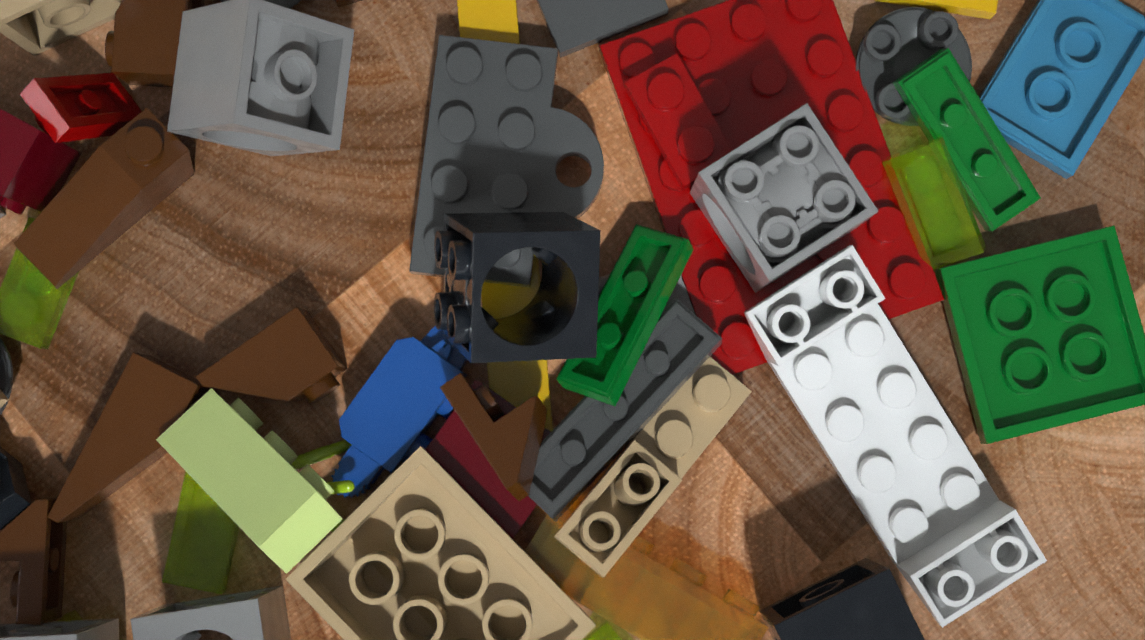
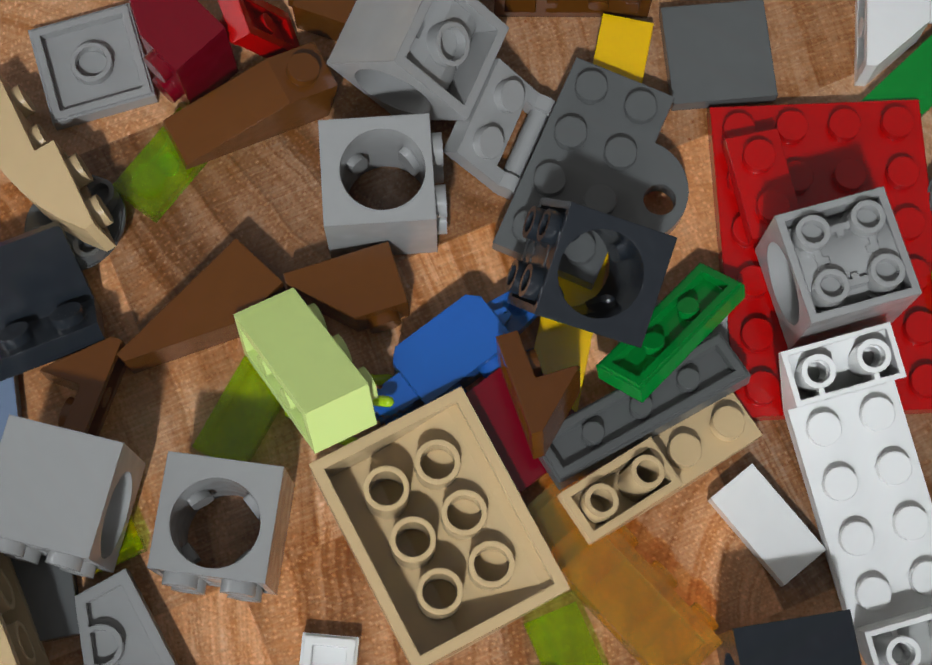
camera: 10 degrees right, 10 degrees down
none -> light grey brick [318,113,447,259]
none -> light grey plate [443,58,556,200]
none -> white tile [708,464,827,587]

